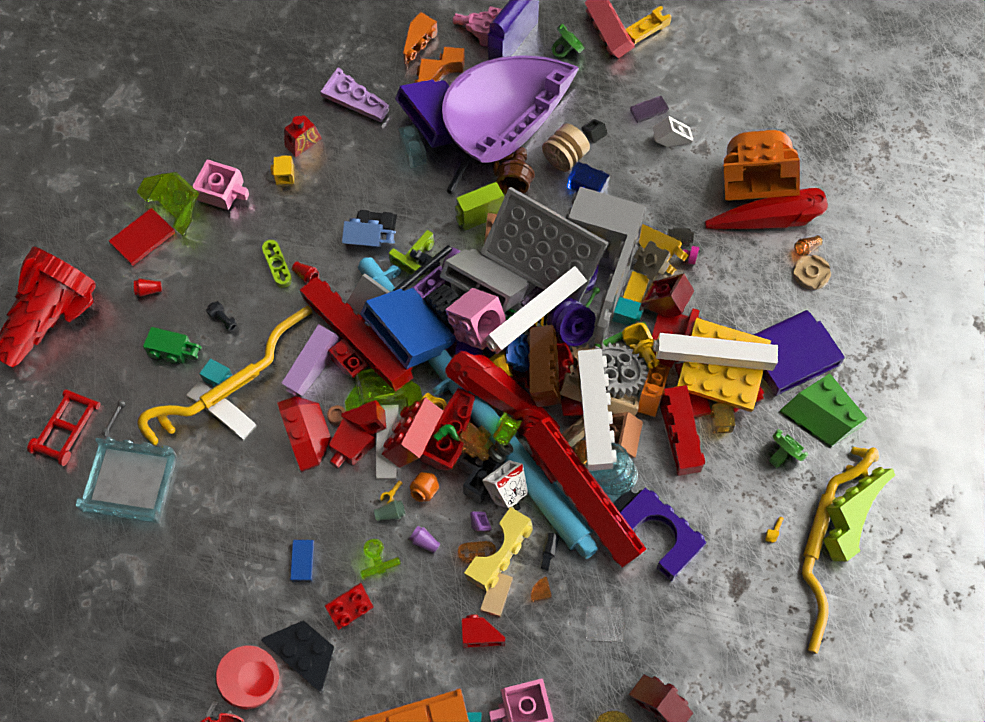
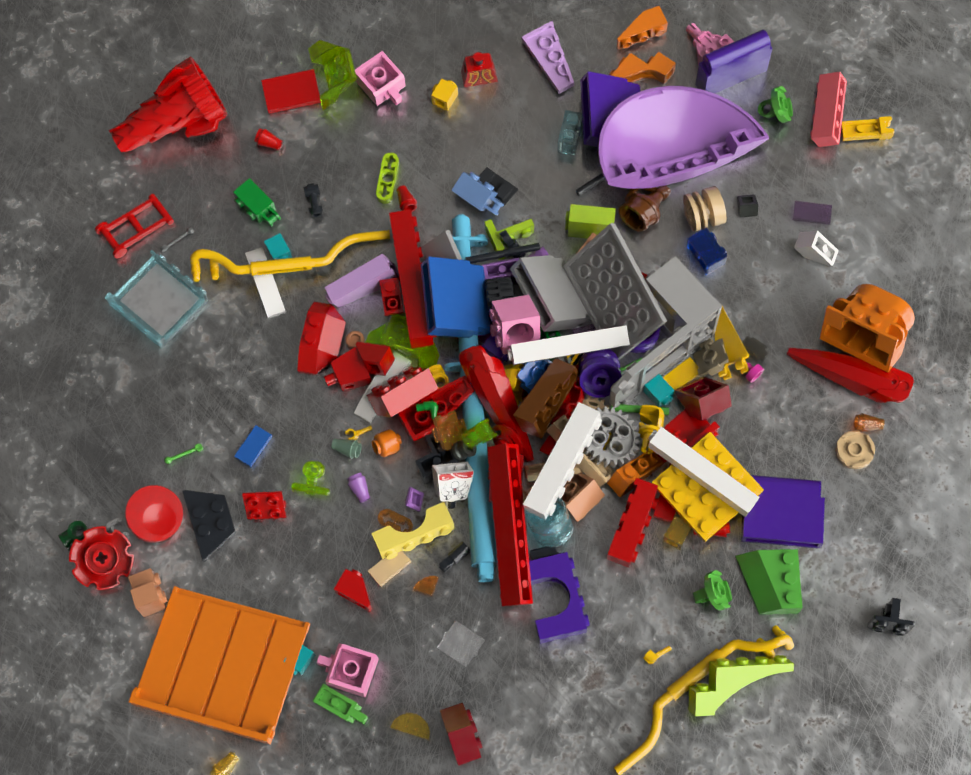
camera: 35 degrees right, 5 degrees up
none -> bright green hinge [164,444,203,464]
none -> black bracket [867,598,915,636]

